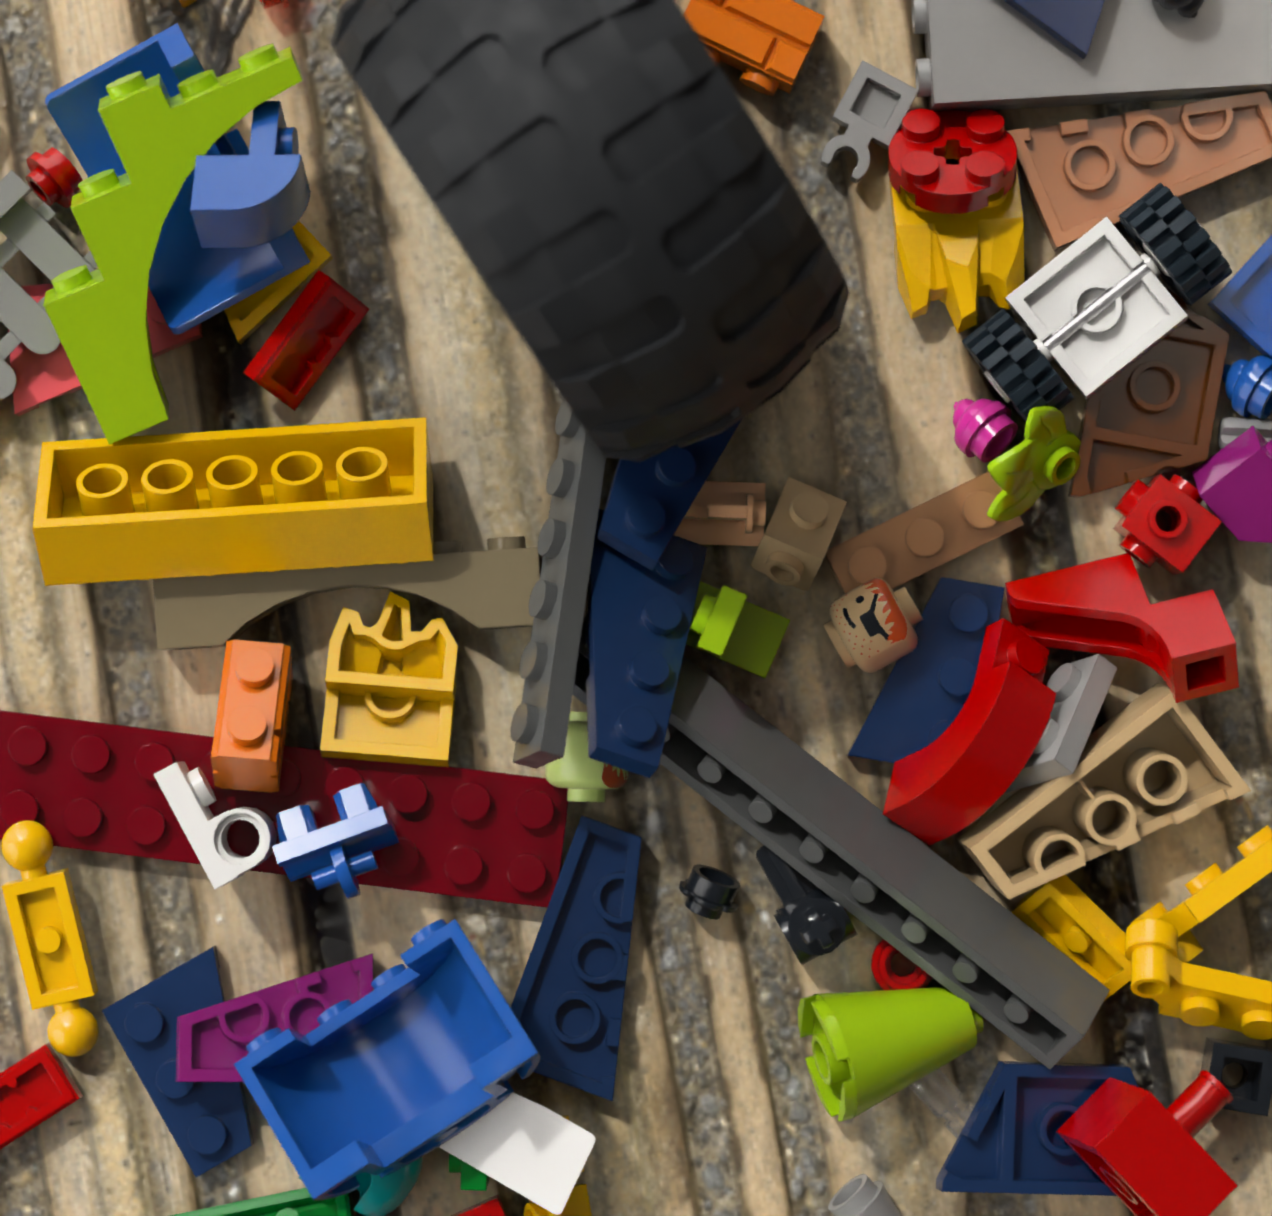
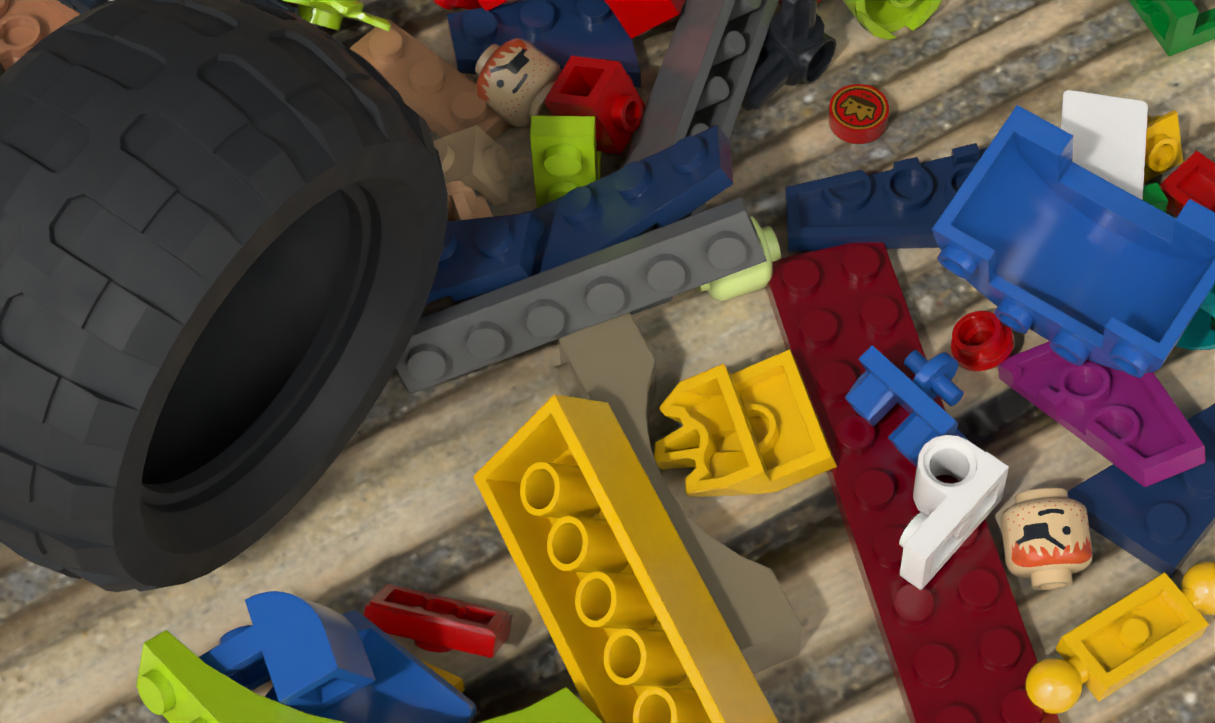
camera: 110 degrees left, 30 degrees down
orange brick [211,639,293,793] -> none
black plate [679,865,741,920] -> none
none -> red brick [544,56,646,155]
none -> tile [828,84,889,144]
none -> red plate [950,311,1015,372]
none -> tan head [1001,488,1093,590]

